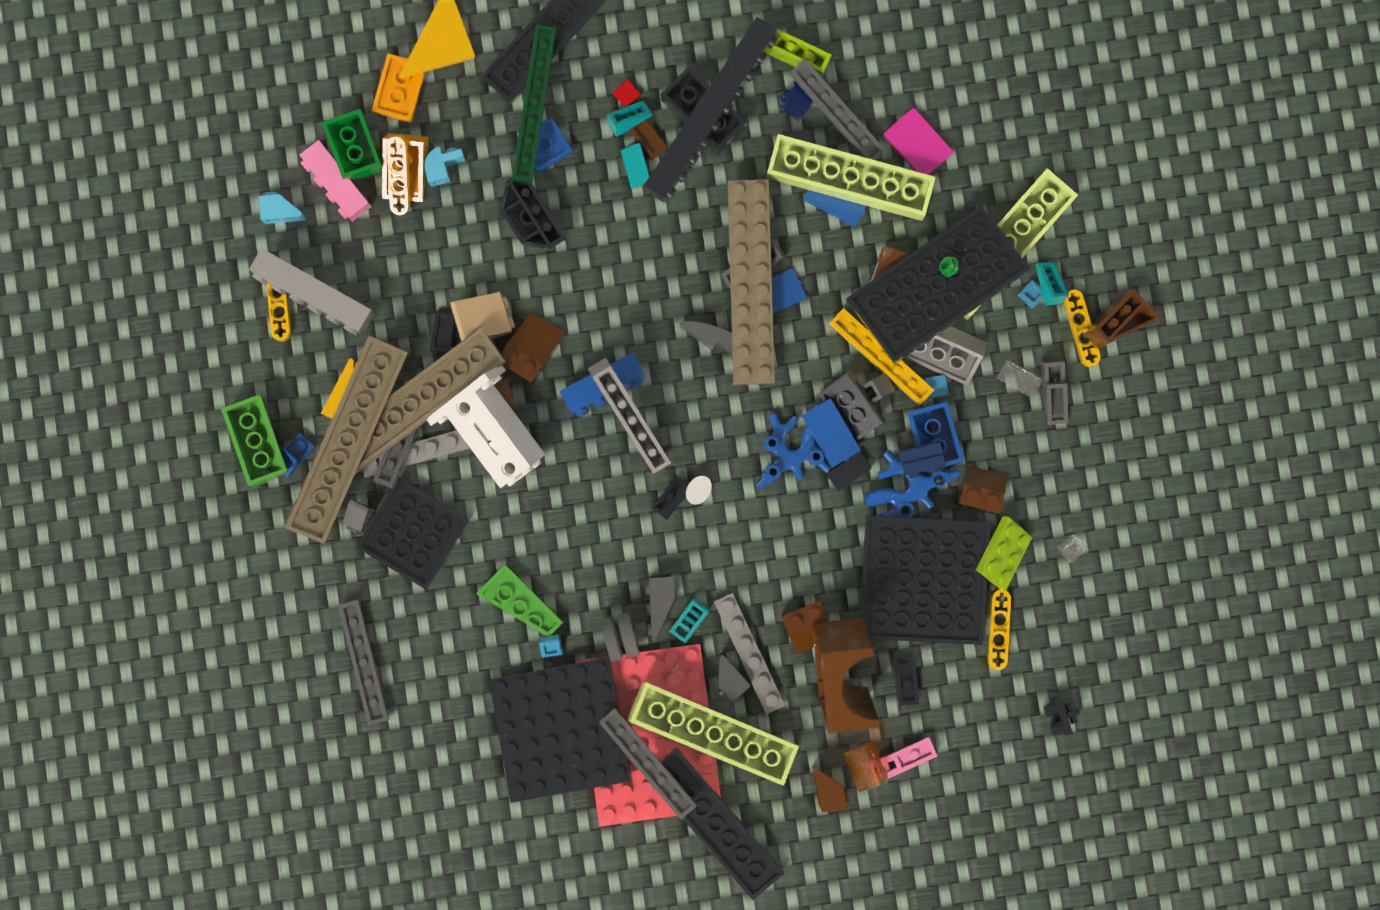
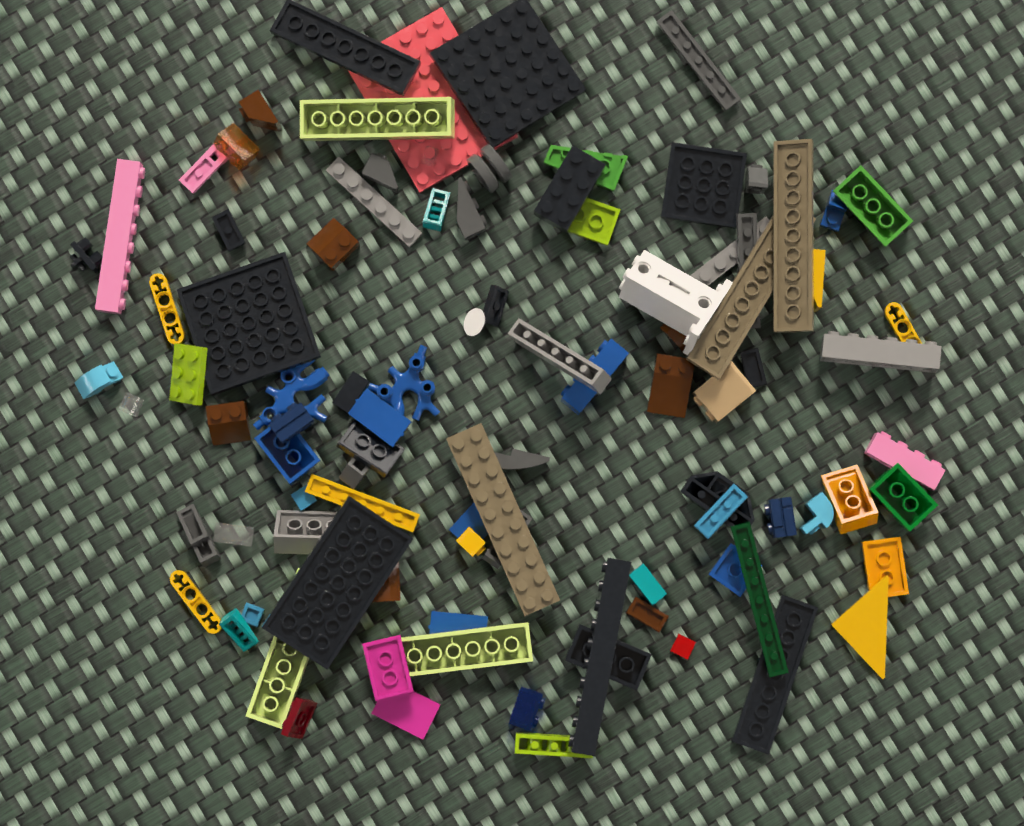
camera: 155 degrees right, 0 degrees up
medium azure slope [259,192,306,224] -> none
beam [387,135,410,215] -> none
dark azure tile [538,635,562,658] -> none
dark grey plate [599,708,697,820] -> none
teal slope [607,101,652,137] -> none
dark grey plate [789,59,885,160] -> none
reddish brown piece [812,617,880,734] -> none
green plate [939,257,959,277] -> none
reddish brown wedge [1084,288,1161,349] -> none
none -> medium azure brick [74,361,123,399]
none -> bright pink brick [95,159,145,315]
none -> dark red plate [281,697,318,739]
none -> dark pink tile [362,635,414,701]
none -> yellow brick [456,527,486,557]
none -> black brick [534,145,606,234]
none -> lime plate [554,198,621,246]
none -> dark azure tile [694,484,748,539]
none -> dark blue brick [764,497,797,538]

